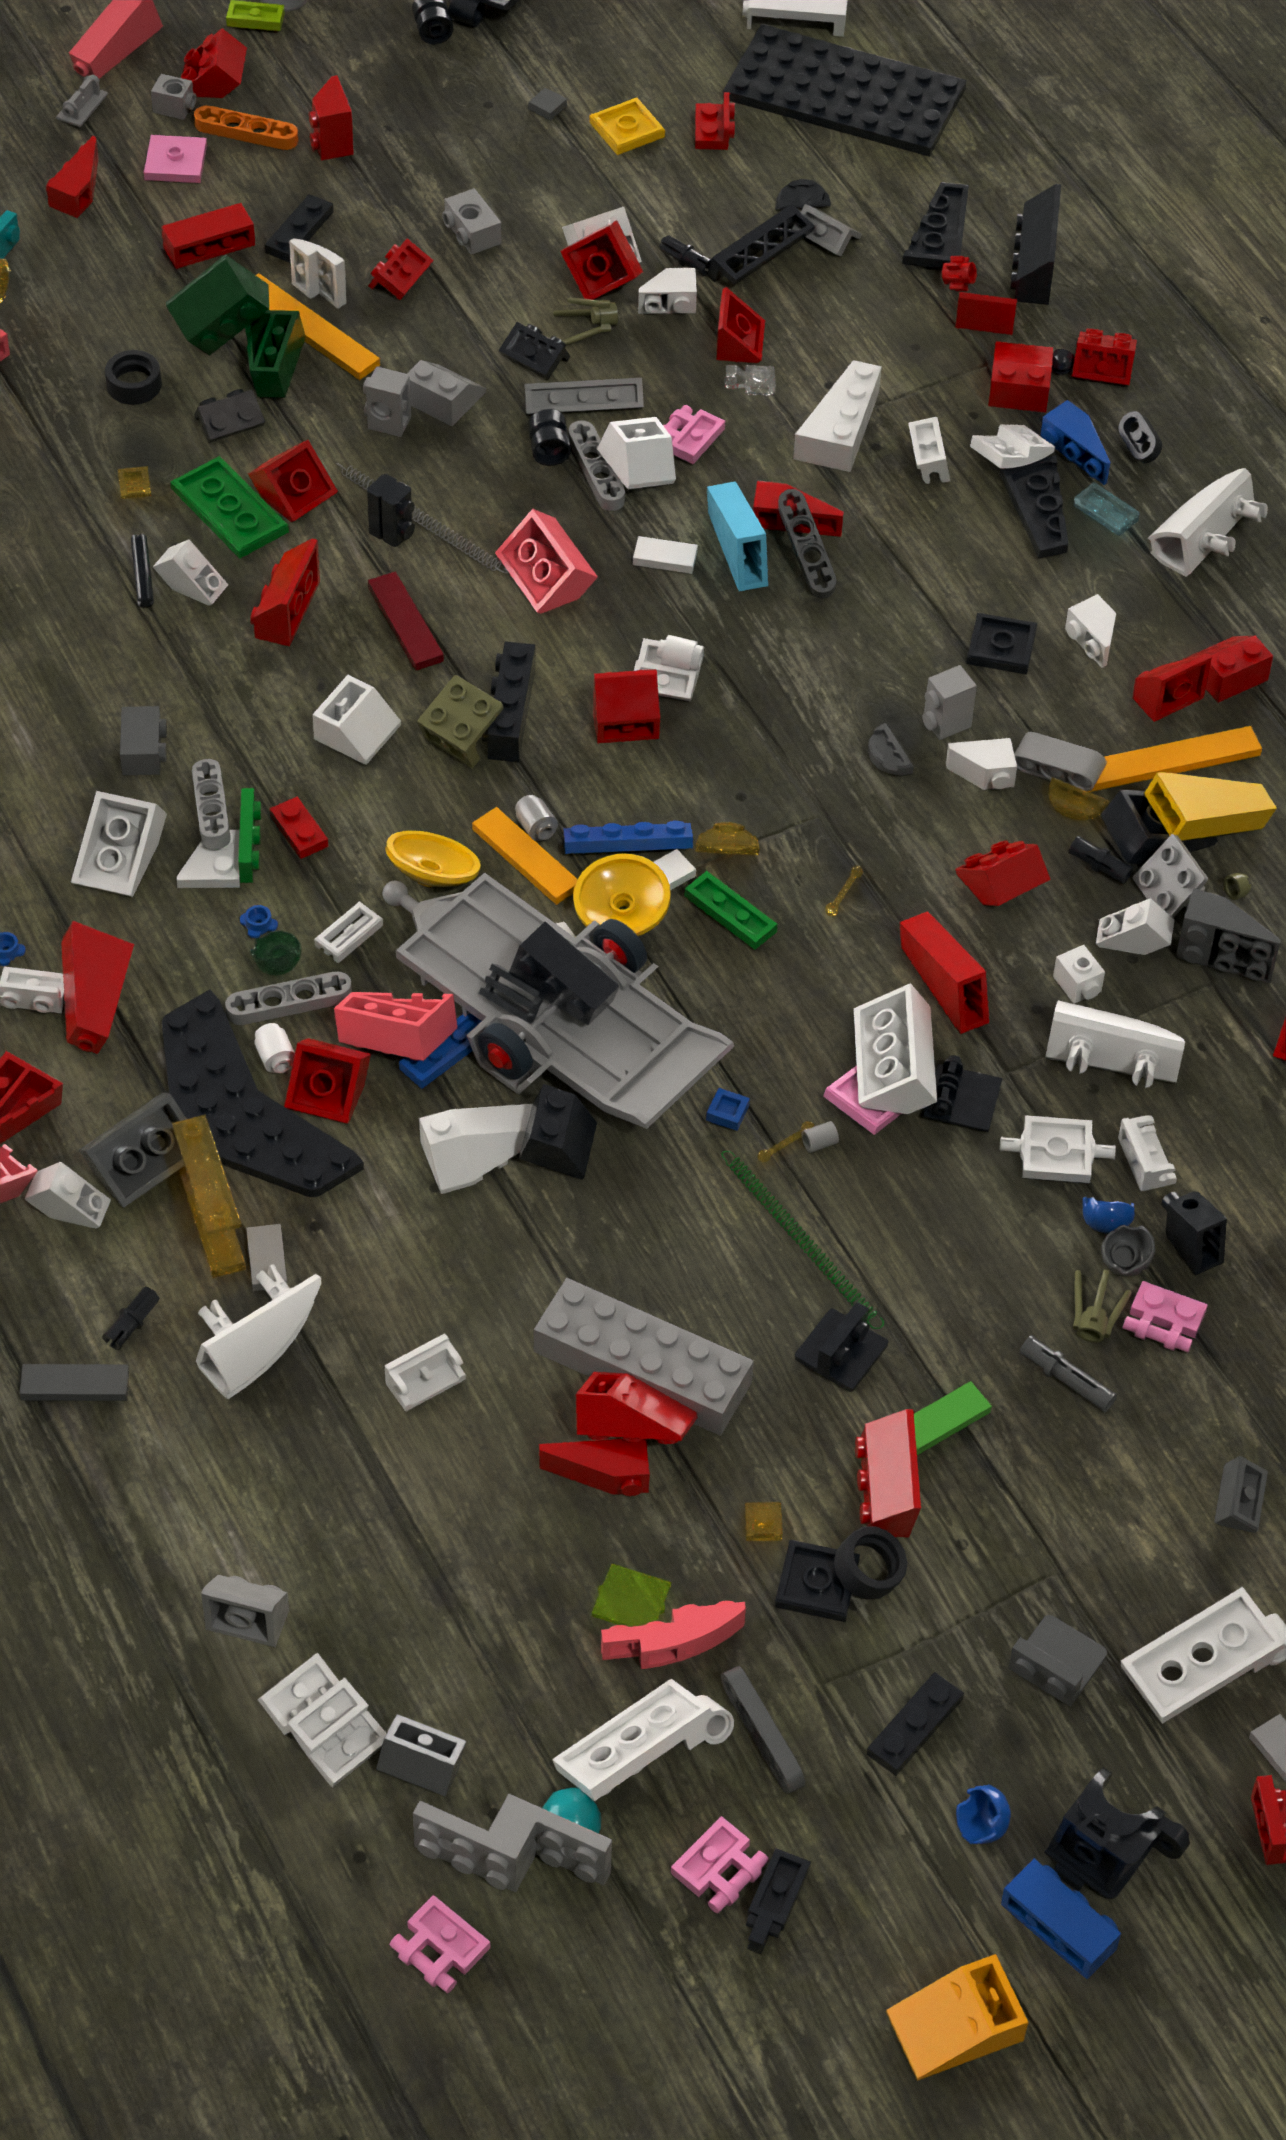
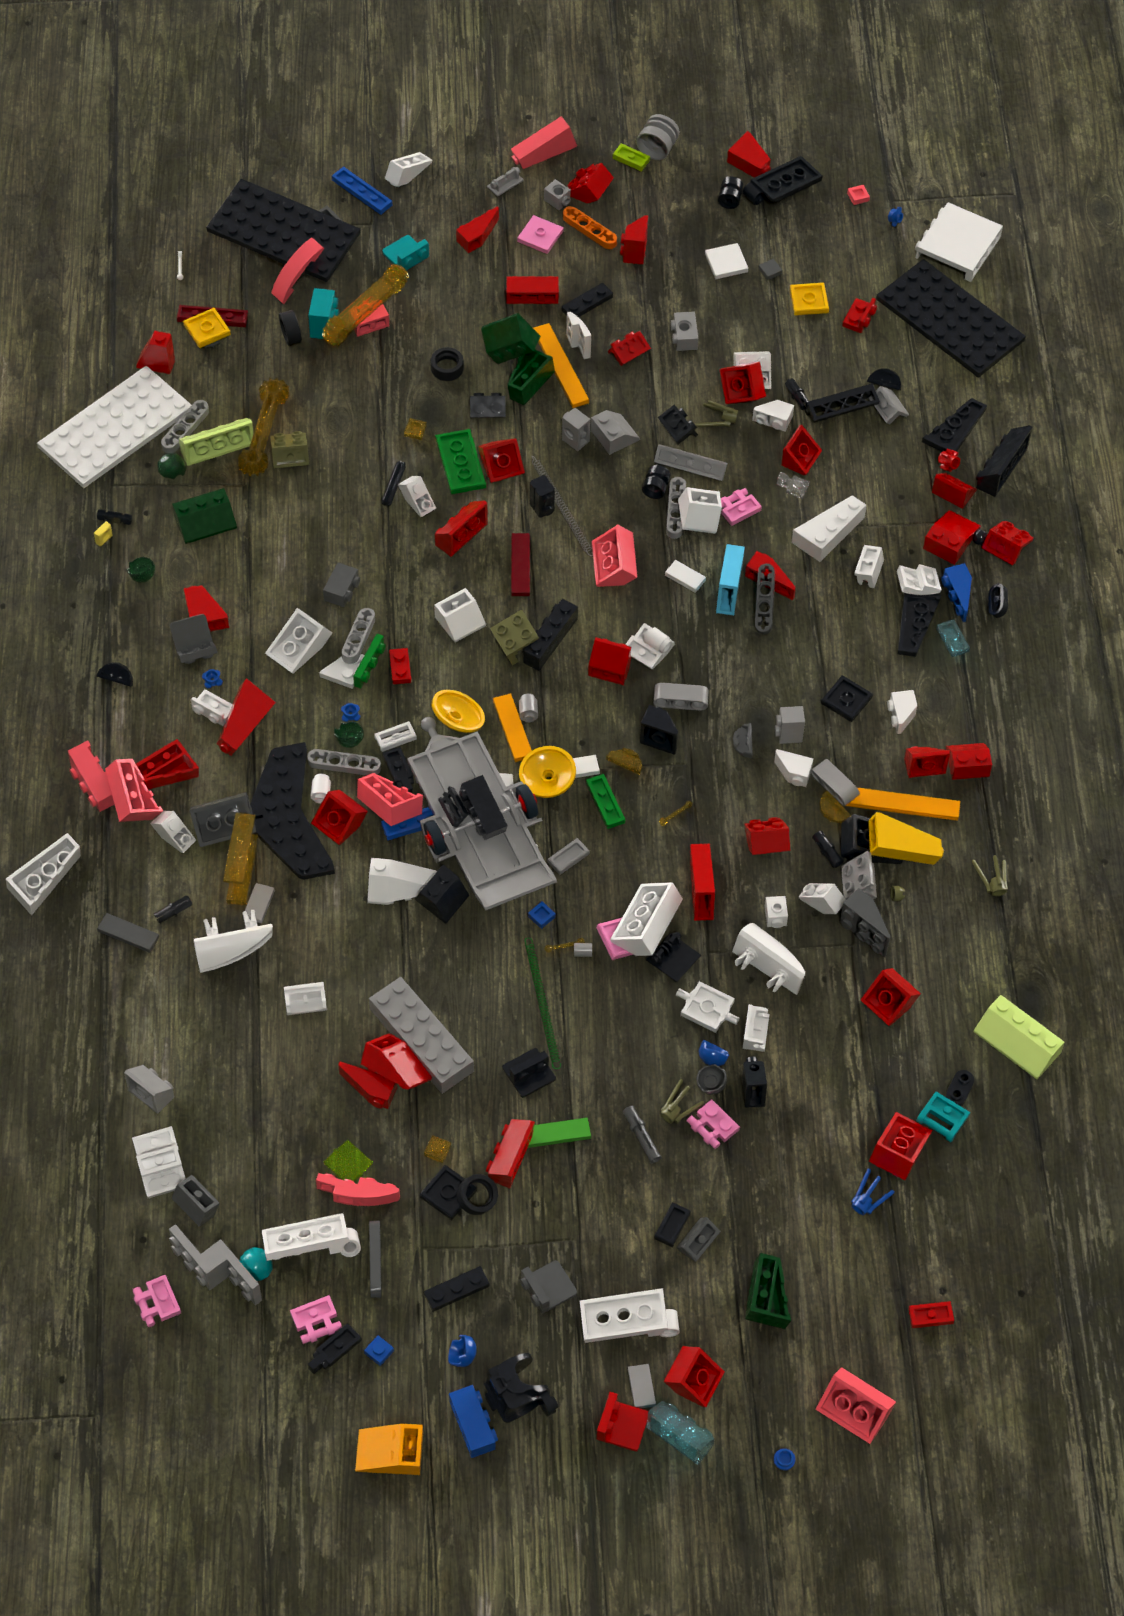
camera: 25 degrees right, 5 degrees up
blue plate [563,821,693,854] -> none
white piece [1148,468,1268,577] -> none
none -> blue plate [364,1336,394,1366]
none -> black hinge [382,747,414,794]
none -> light grey tile [547,838,590,875]
none -> black slope [640,705,678,755]
none -> light grey beam [653,683,709,710]
none -> black tile [654,1202,691,1248]
none -> white tile [705,243,748,279]

